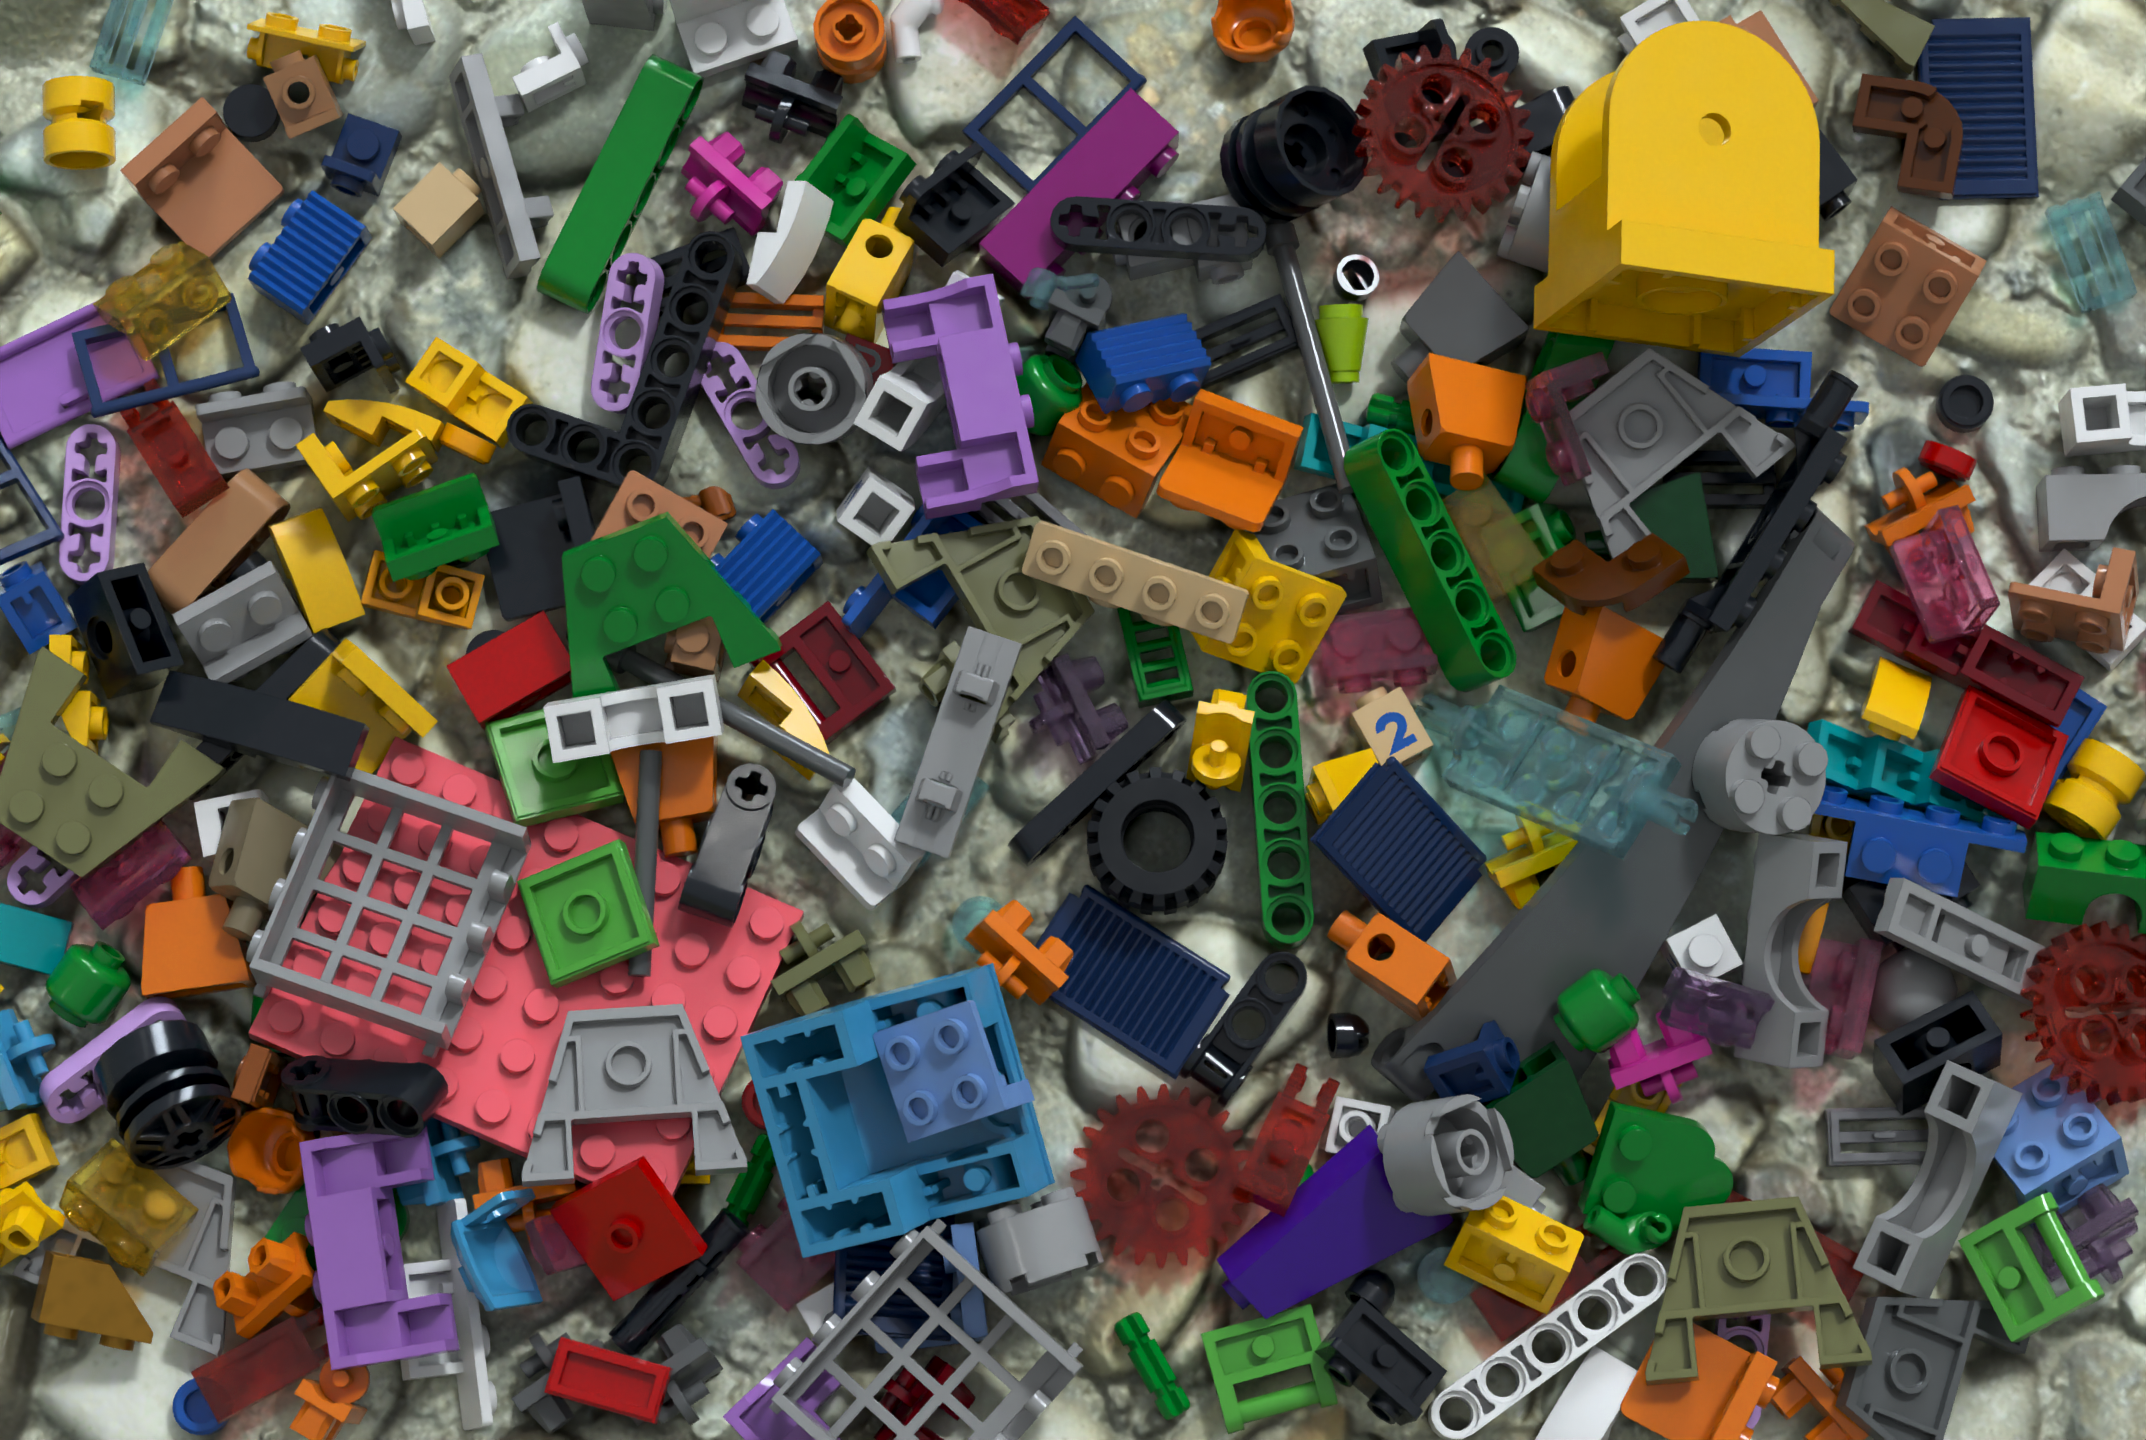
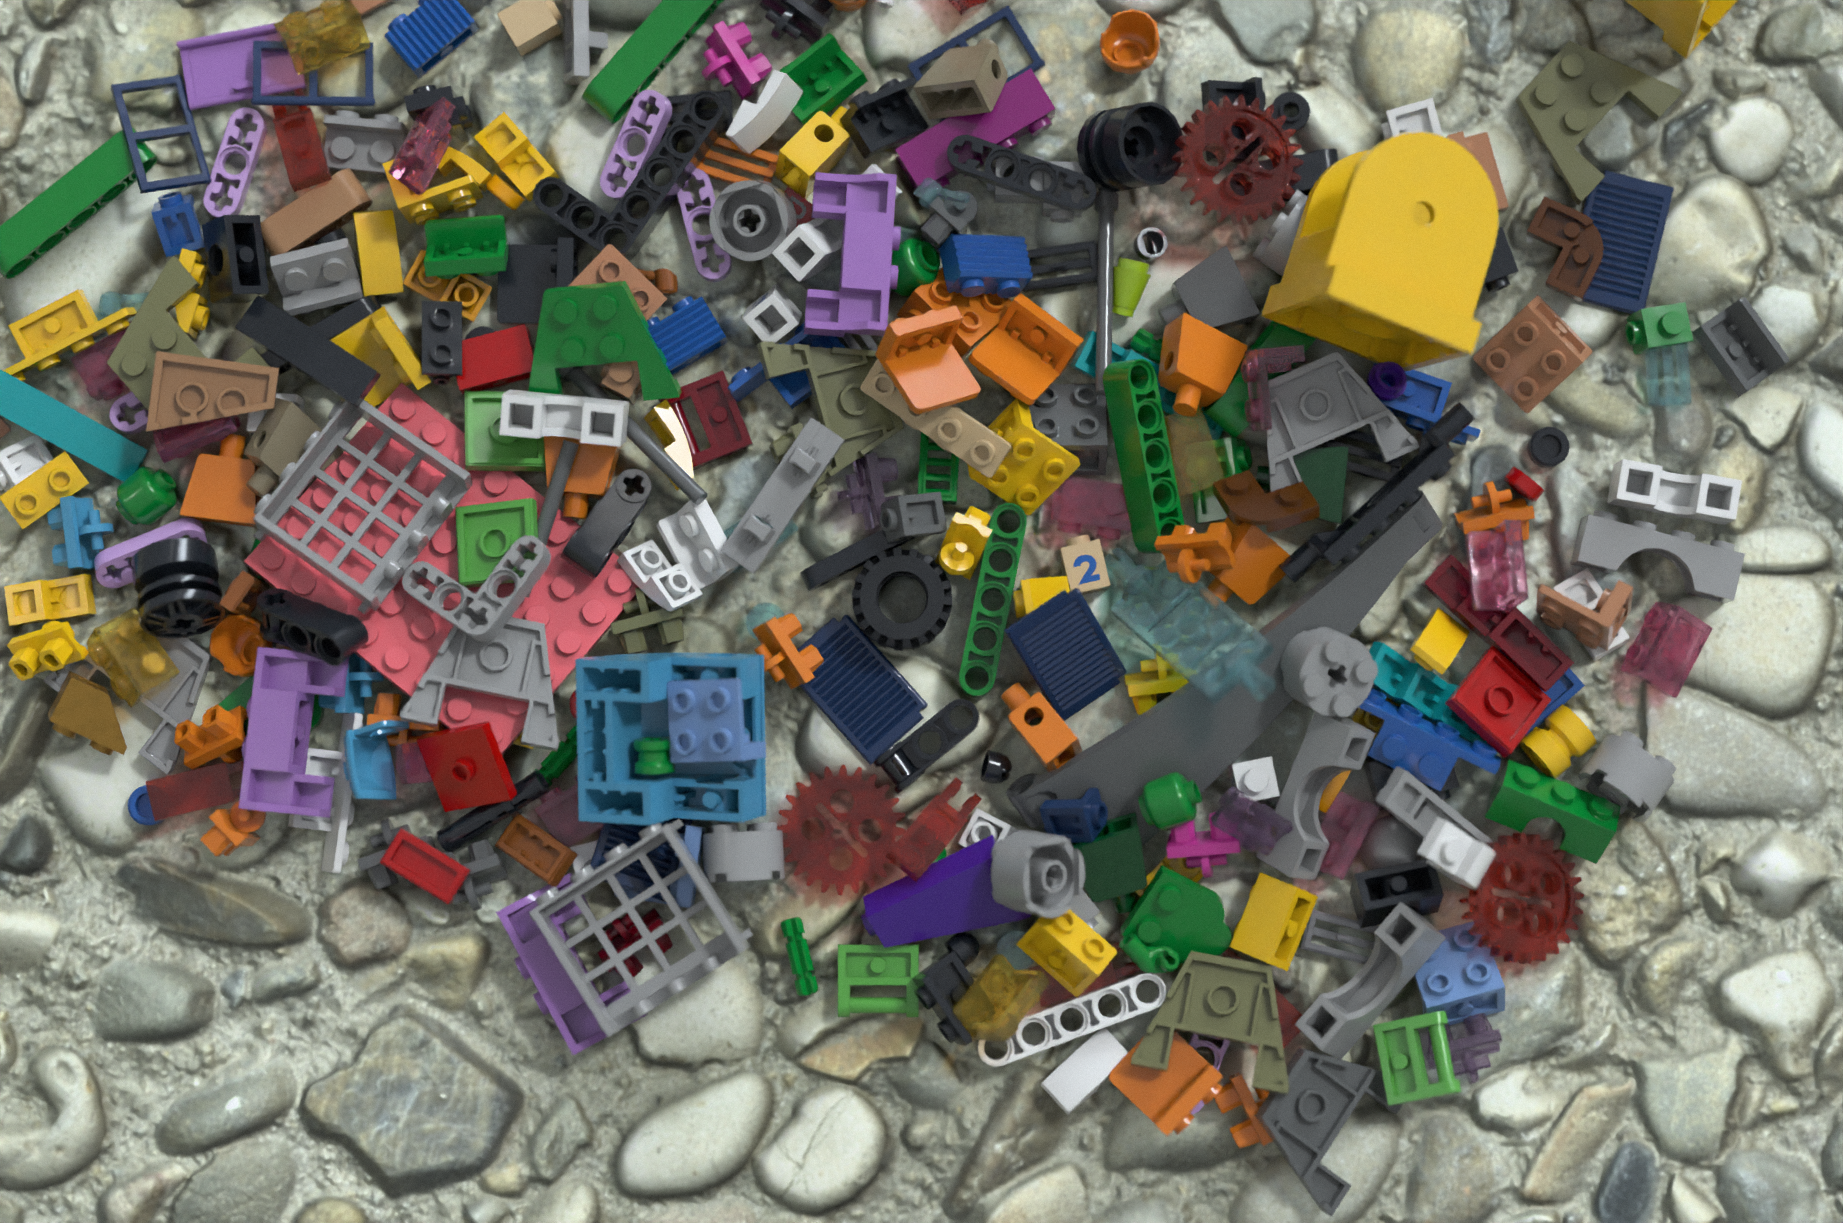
camera: 15 degrees right, 5 degrees up
none -> medium nougat wing [146,351,280,432]
none -> clear pink bracket [388,97,455,195]
none -> light grey beam [402,536,551,642]
none -> black hinge [422,301,462,385]
none -> dark orange plate [495,814,578,887]
none -> white slope [617,539,703,612]
none -> green wheel [634,737,675,775]
none -> orange bracket [875,306,981,414]
none -> dark grey bracket [880,492,947,543]
none -> dark tan torso [913,39,1008,120]
none -> clear yellow bracket [954,954,1050,1041]
none -> orange hips [1154,522,1237,584]
none -> yellow brick [1229,872,1318,971]
none -> dark purple plate [1367,361,1407,401]
none -> white brick [1417,817,1496,890]
none -> green bracket [1625,302,1693,355]

